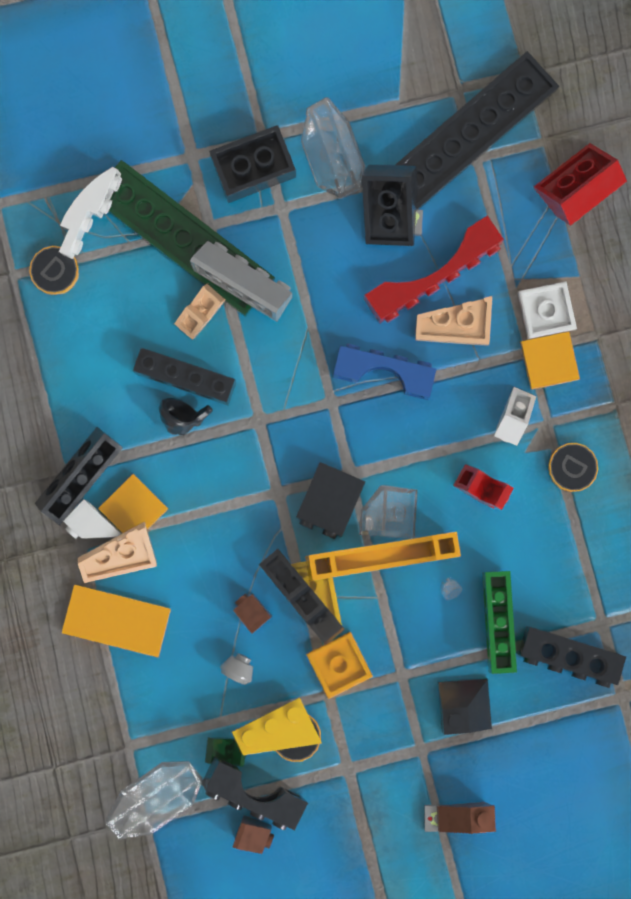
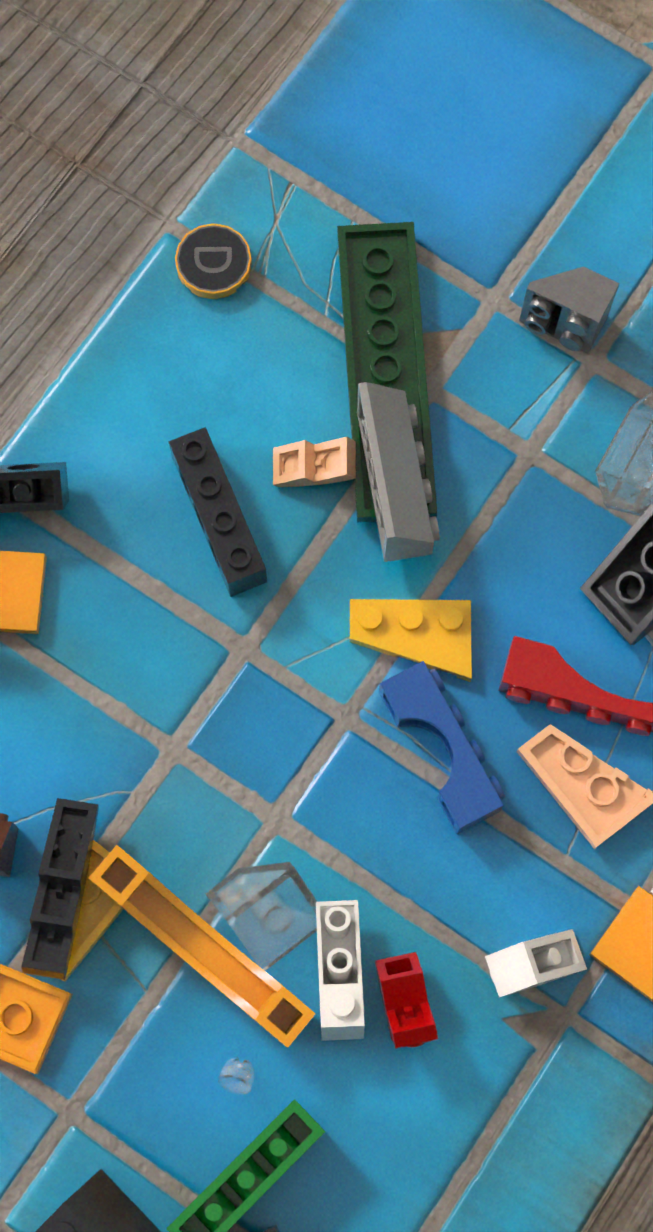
camera: 50 degrees right, 10 degrees down
white slope [59,167,122,259] -> none
black hat [158,398,213,436] -> none
black brick [209,125,296,203] -> none
black brick [296,462,366,539] -> none
black tile [548,443,598,492] -> none
none -> white slope [316,900,365,1041]
none -> yellow wing [350,599,472,682]
none -> flat silver slope [519,266,620,354]

